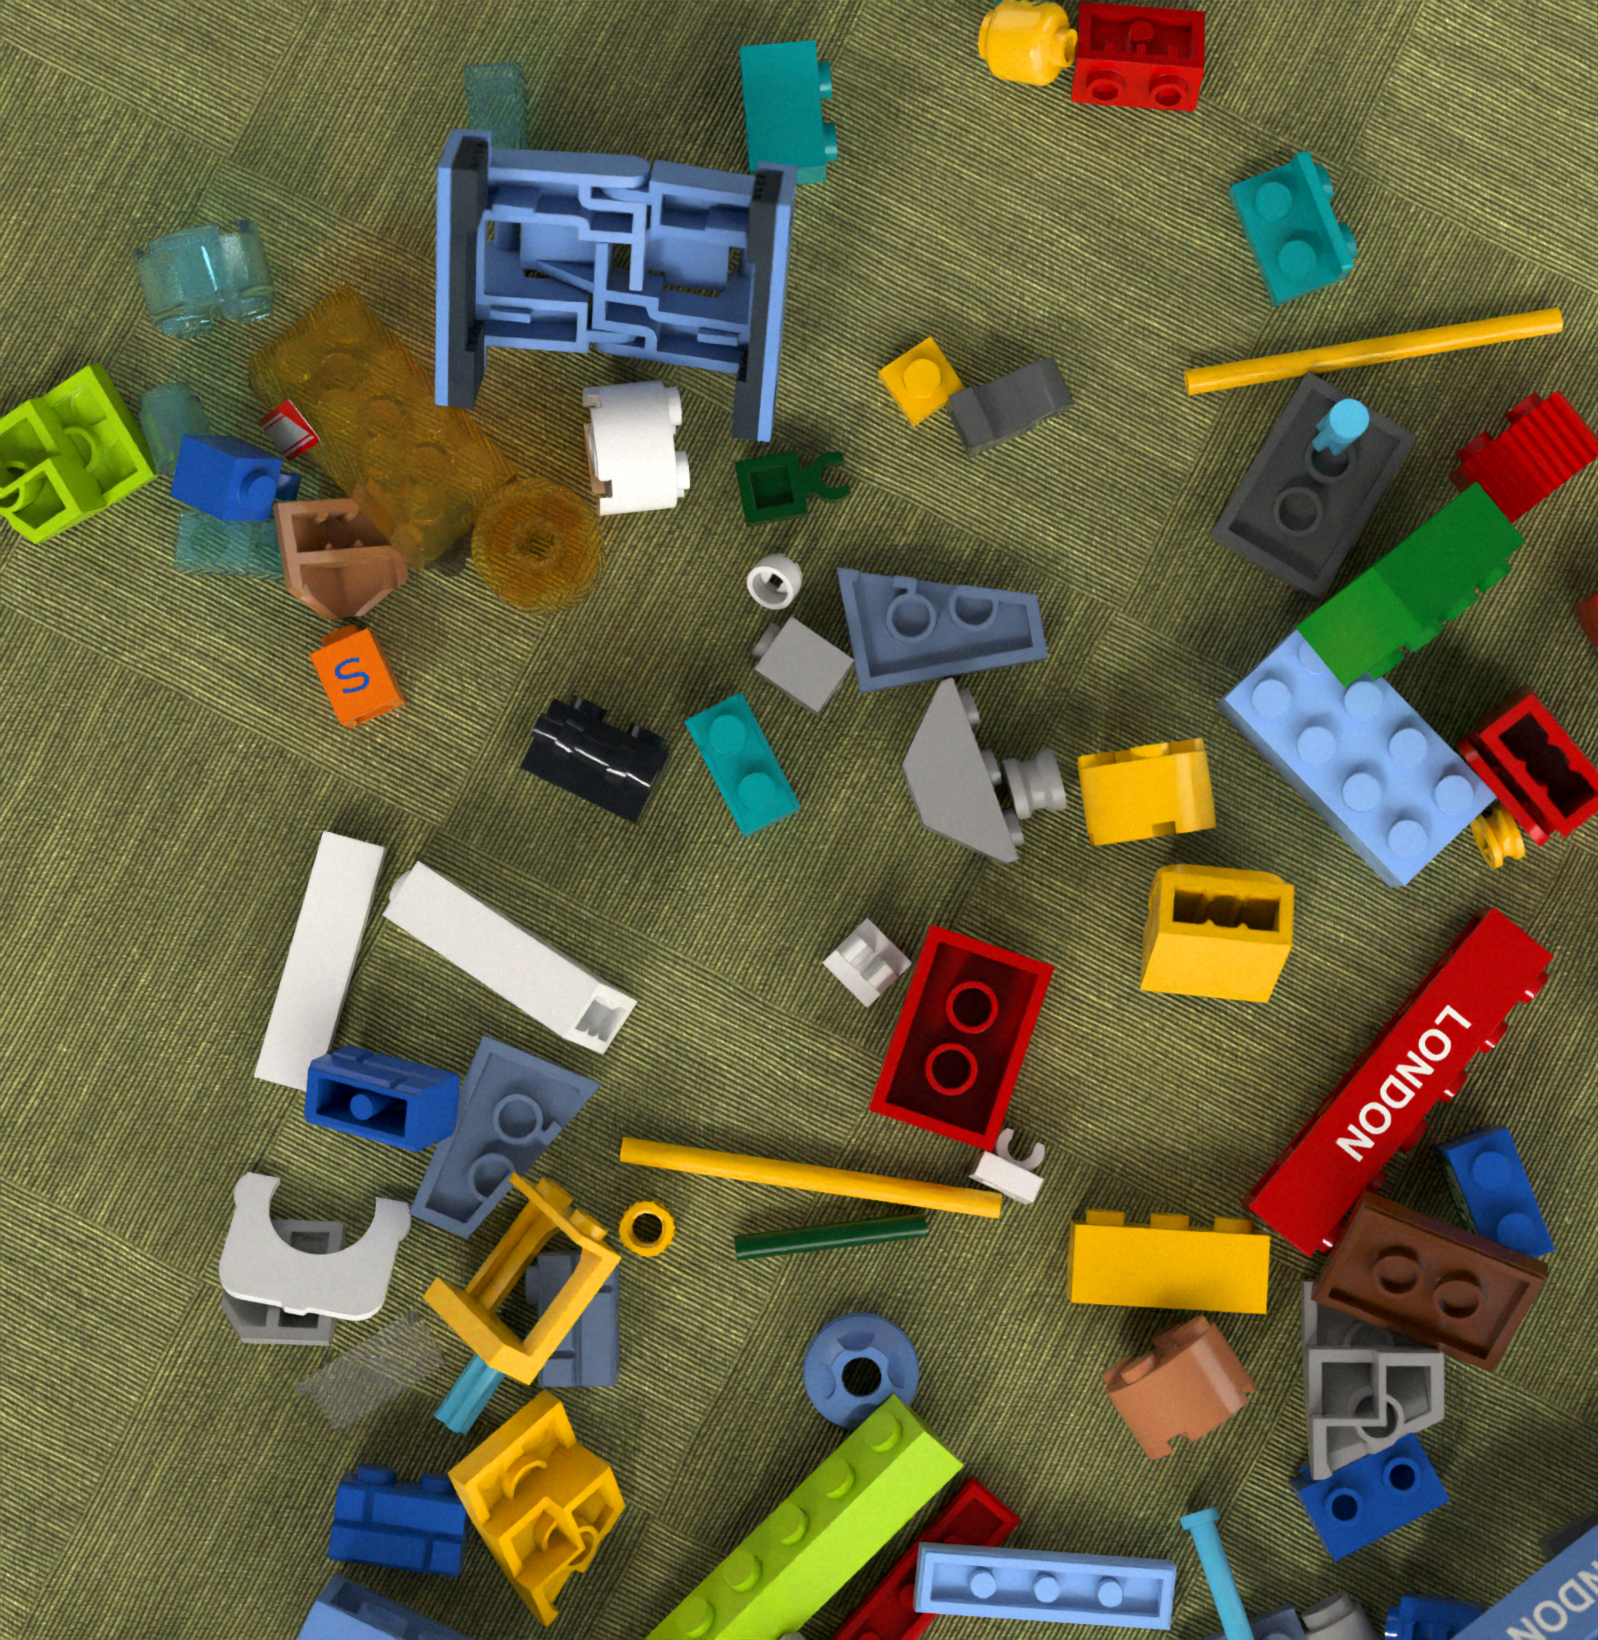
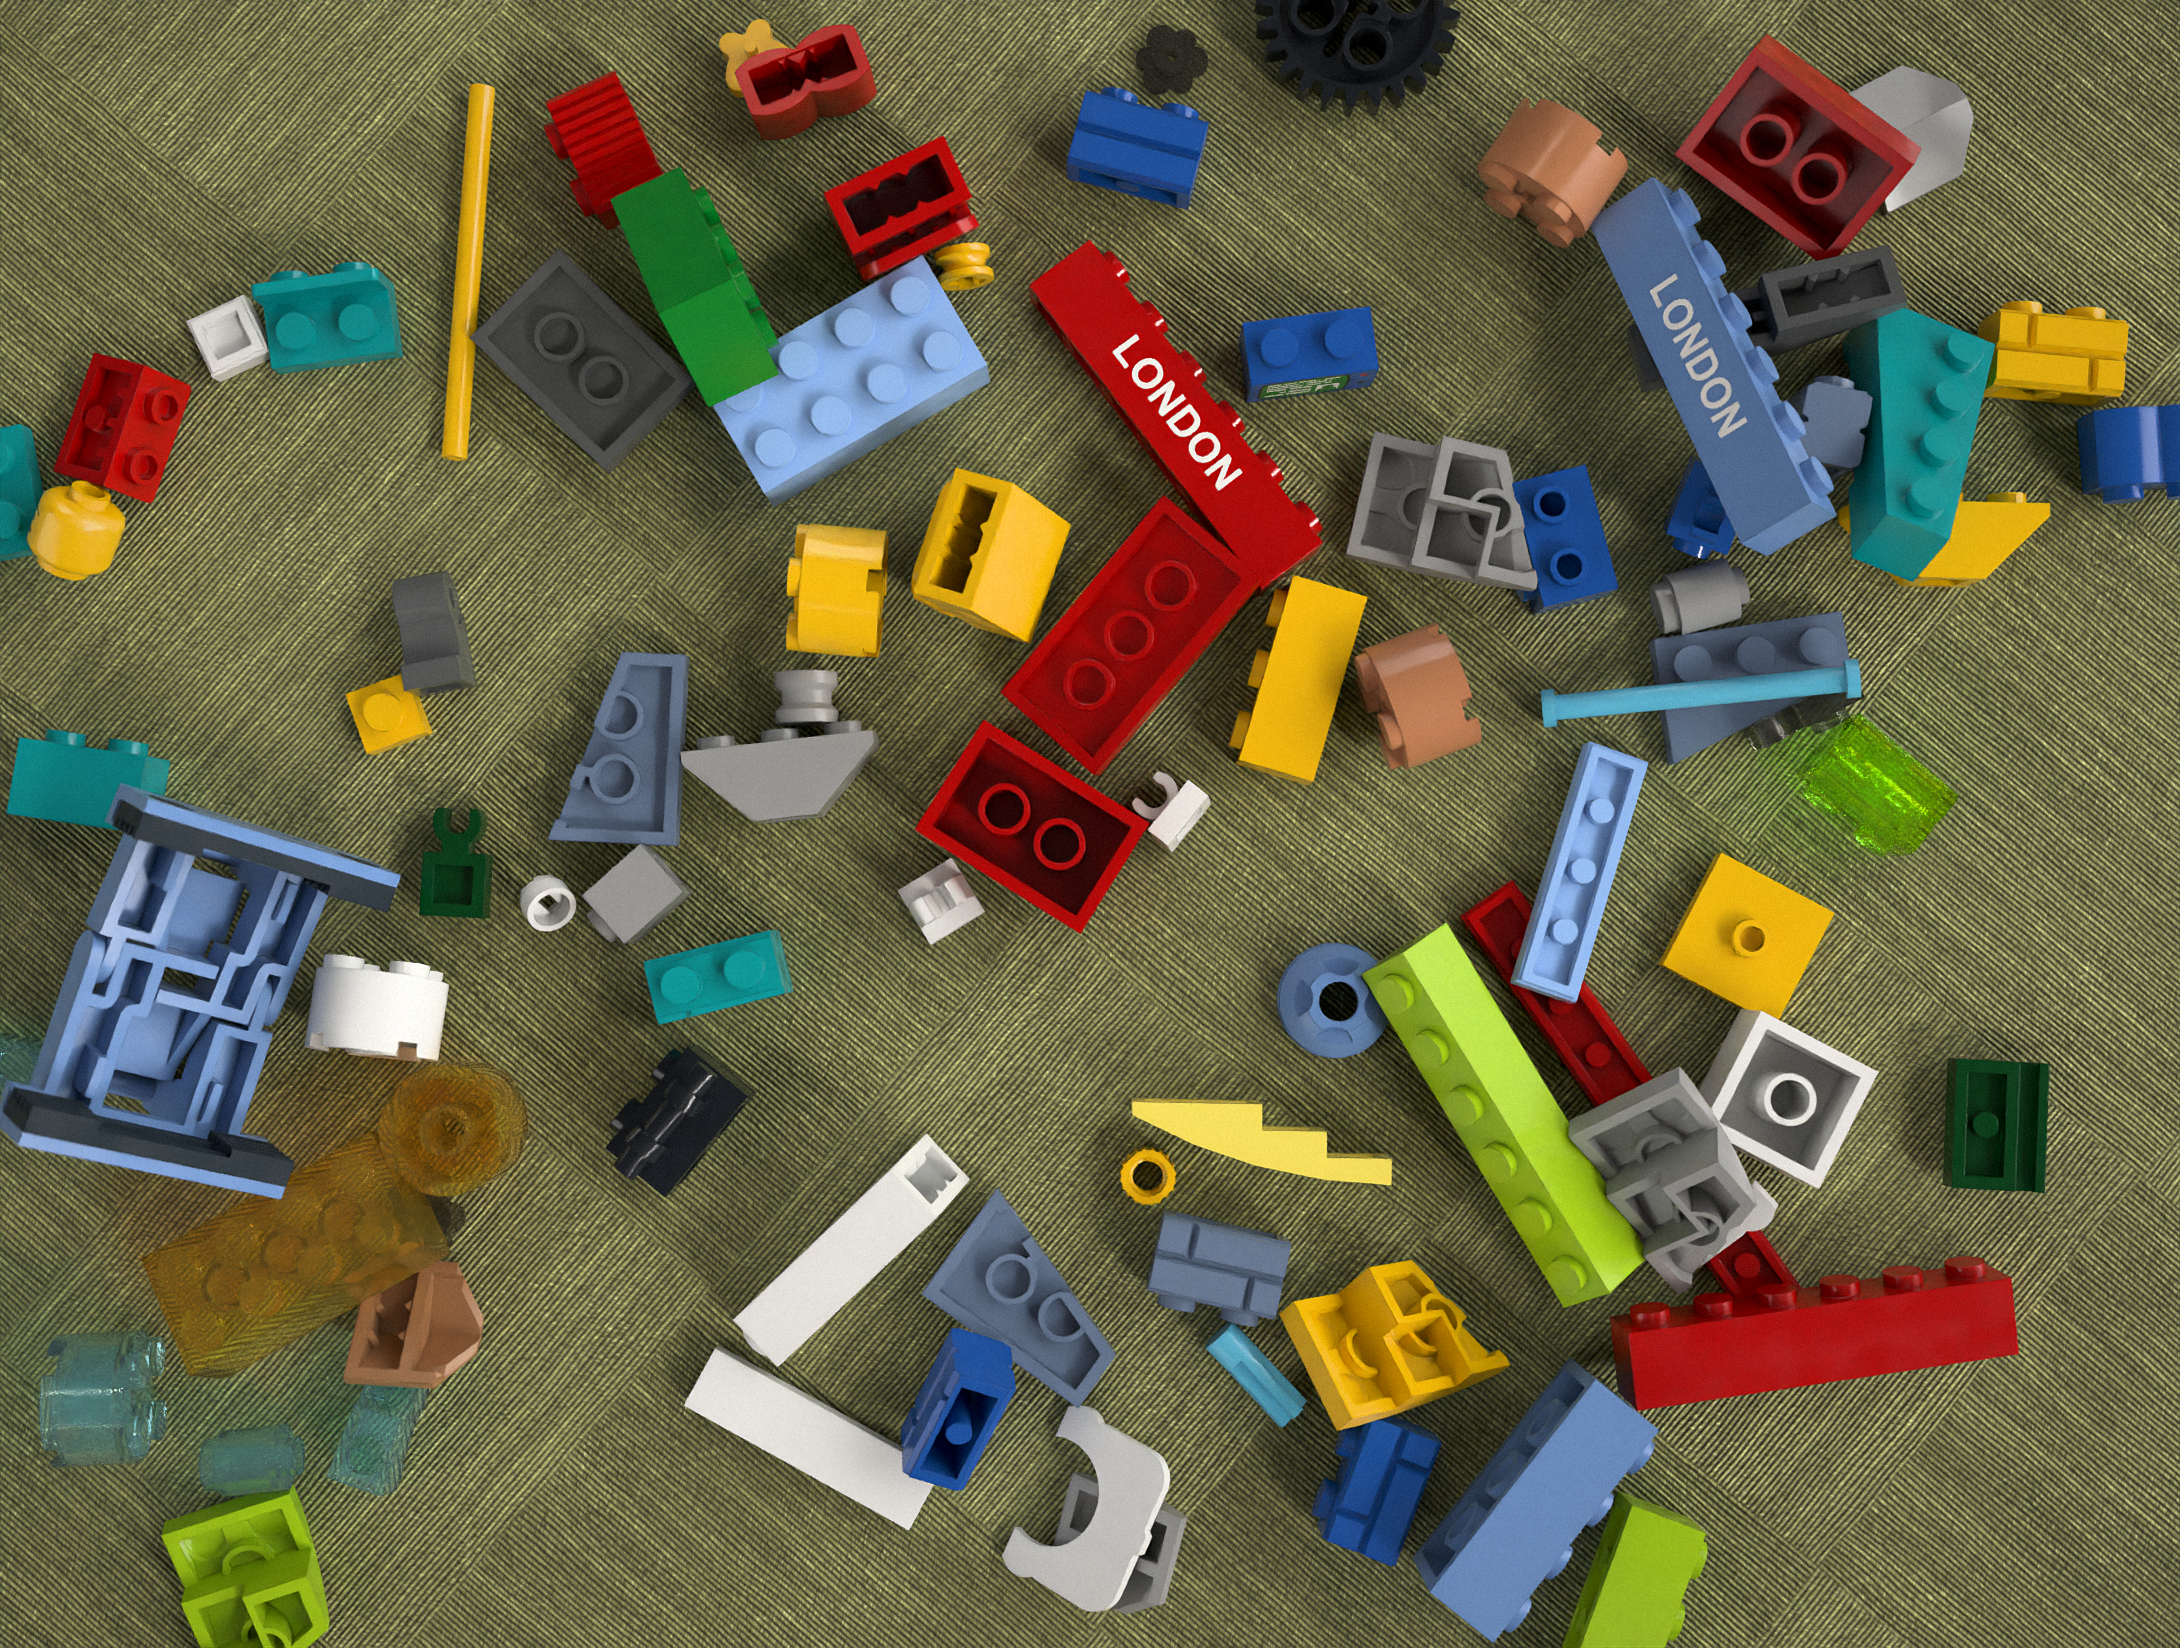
camera: 80 degrees left, 0 degrees up
blue brick [170,434,302,521] -> none
sticker [258,399,320,462] -> none
clear panel [294,1307,448,1433] -> none
orange brick [309,625,407,729] -> none
yellow panel [422,1172,622,1385] -> none
yellow piece [620,1137,1002,1219] -> none
dark green bar [734,1211,927,1261] -> none
reddish brown tile [1311,1189,1548,1373] -> none
medium azure piece [1312,399,1369,456] -> none
none -> white tile [186,295,270,382]
none -> red plate [1000,495,1264,776]
none -> light yellow slope [1131,1098,1392,1185]

